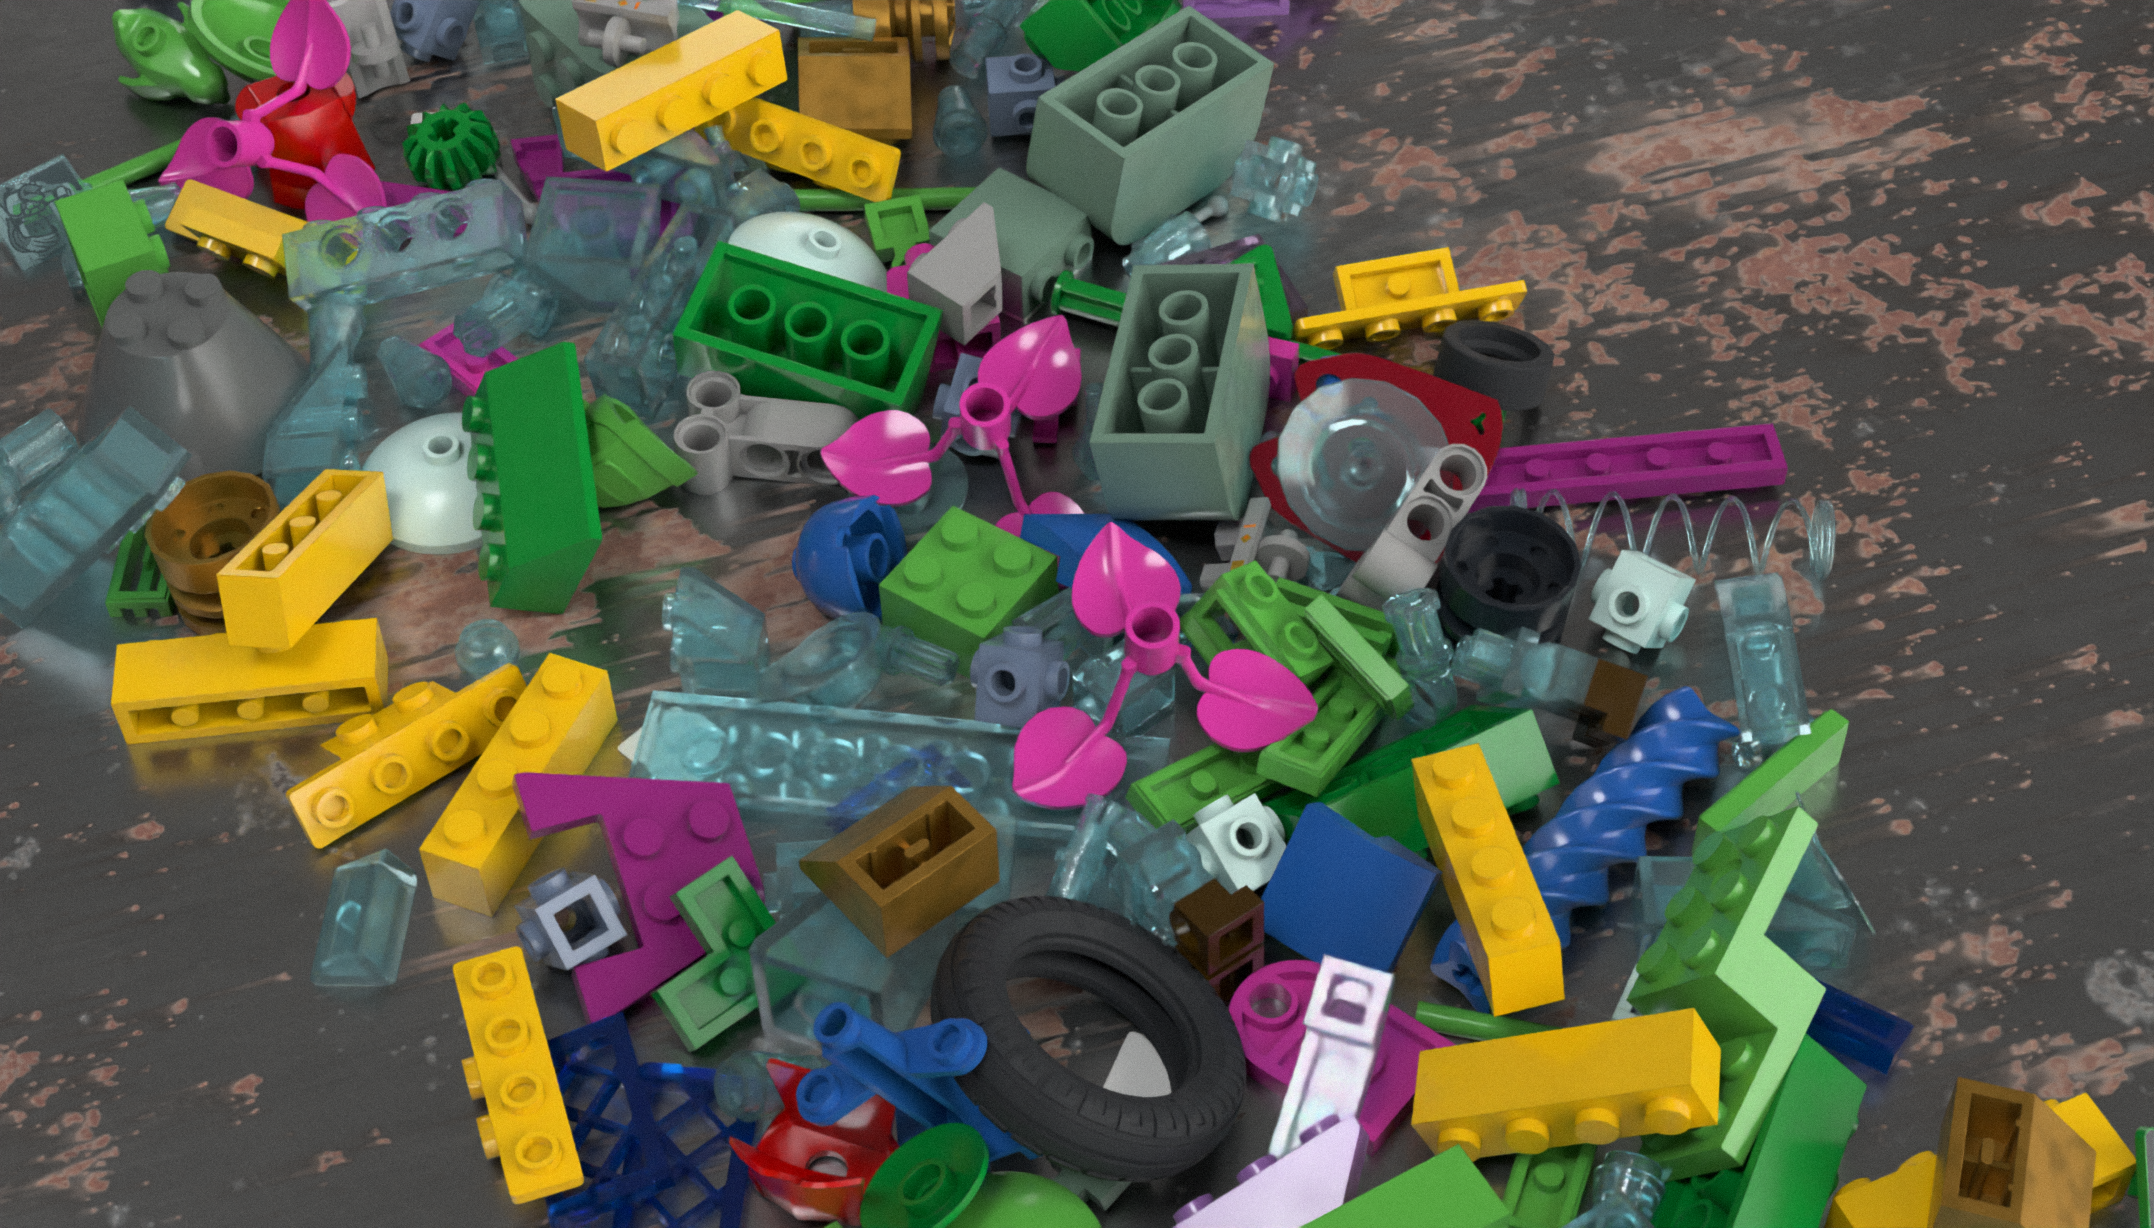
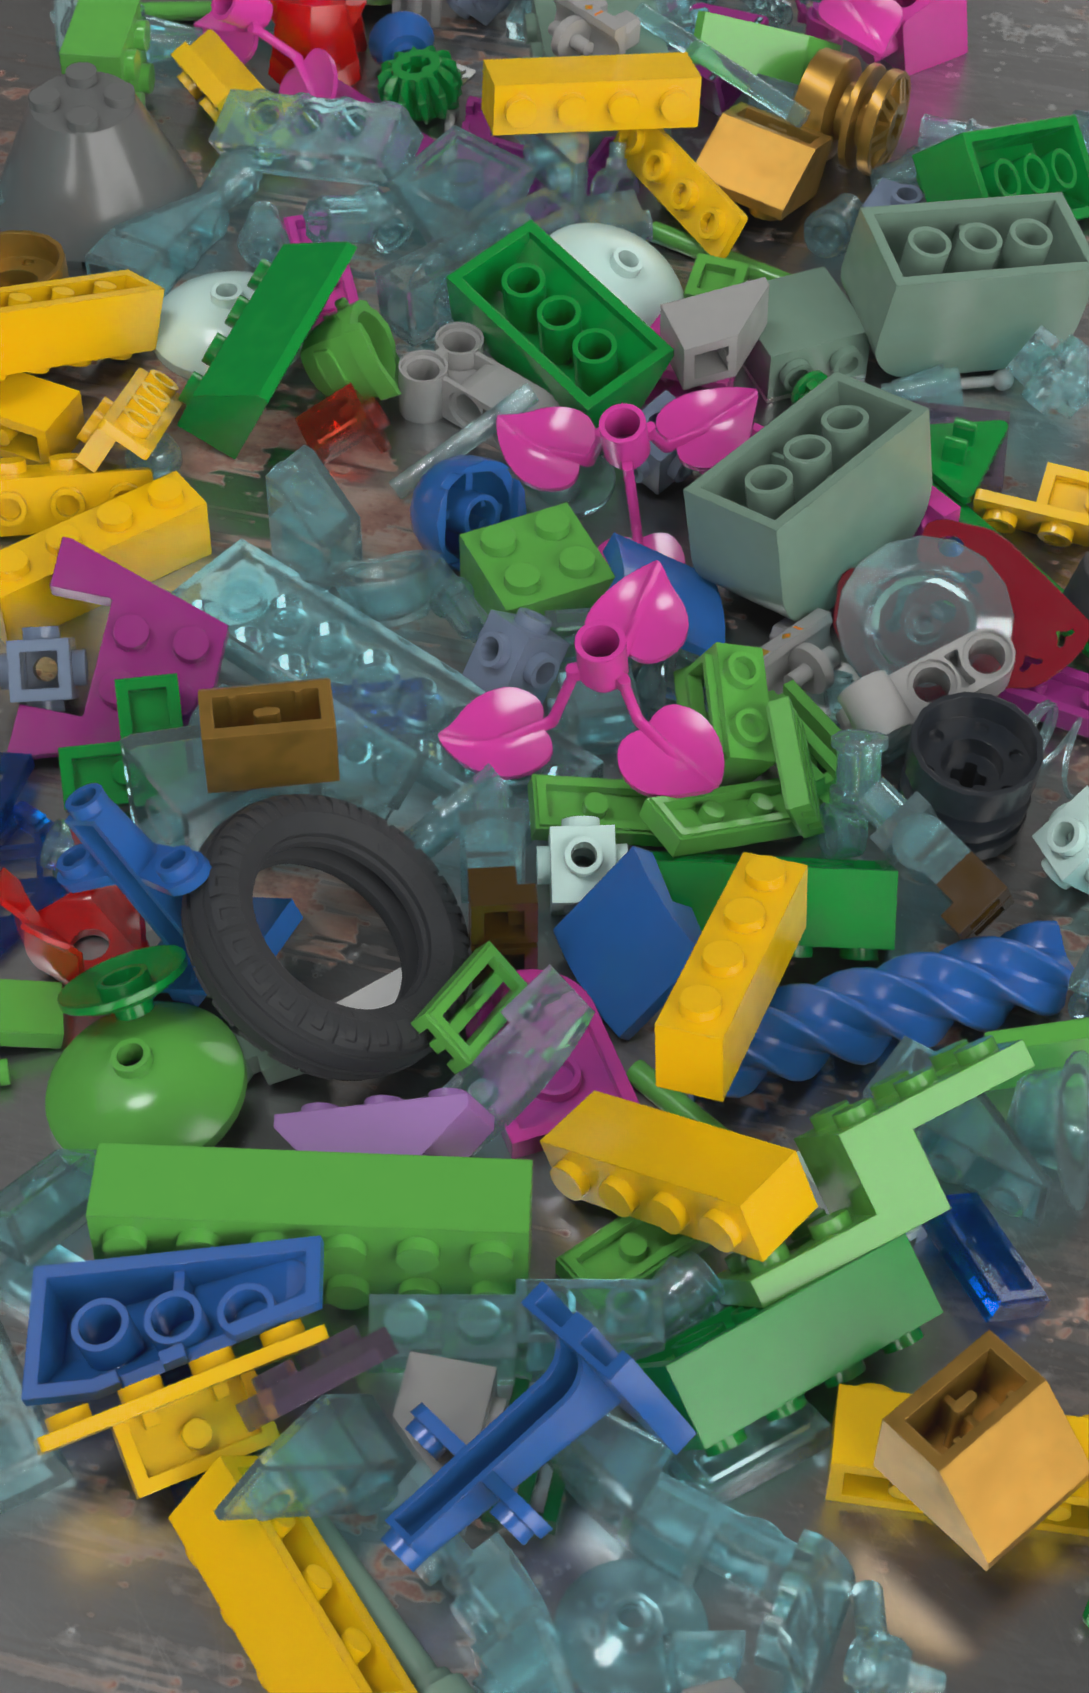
camera: 30 degrees right, 0 degrees up
none -> yellow bracket [75,367,183,473]
none -> clear red bracket [295,383,392,467]
none -> blue cone [368,11,435,67]
none -> clear light blue bar [388,383,539,501]
none -> bright green tile [410,940,533,1074]

